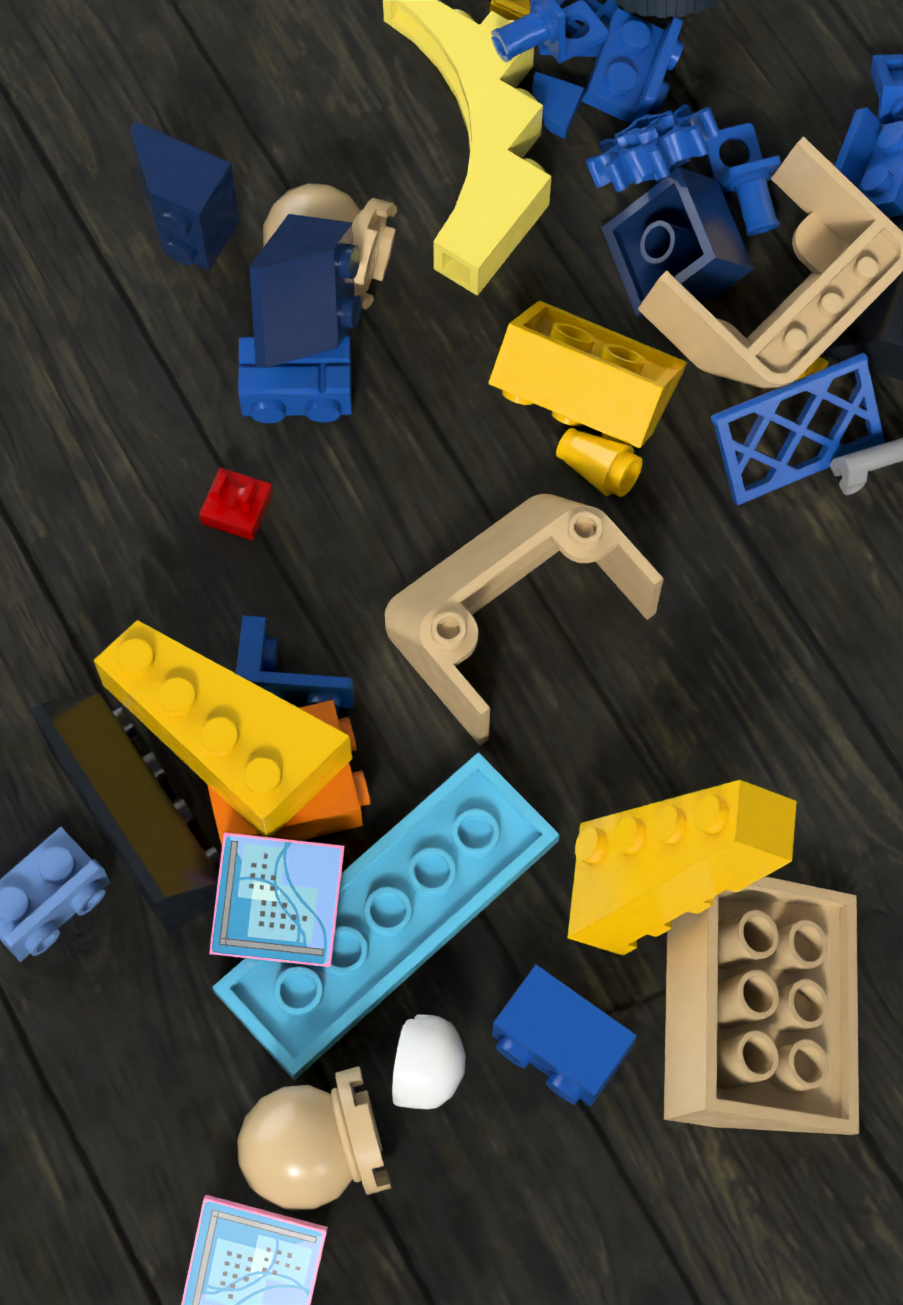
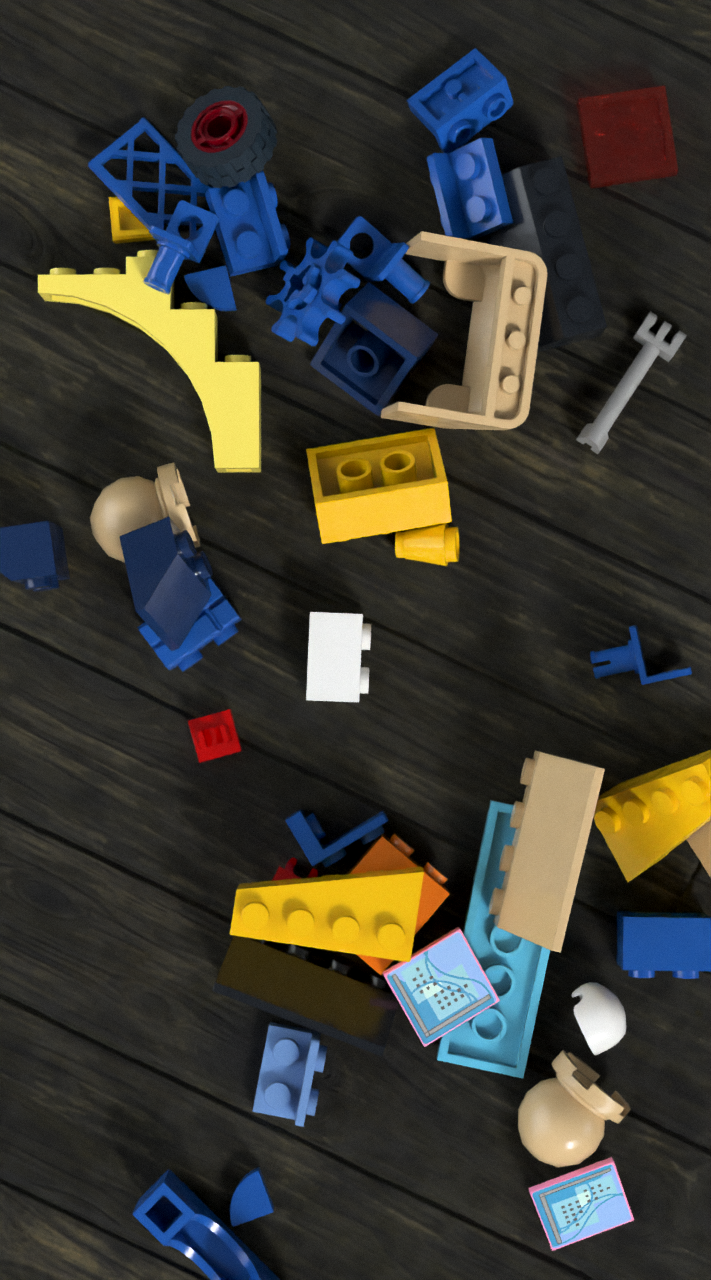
camera: 35 degrees left, 20 degrees up
tan windscreen [385,494,663,746] -> none
blue window [711,353,885,505] -> none
none -> white brick [306,612,371,702]
none -> tan slope [489,750,605,953]
none -> blue bracket [590,625,692,685]

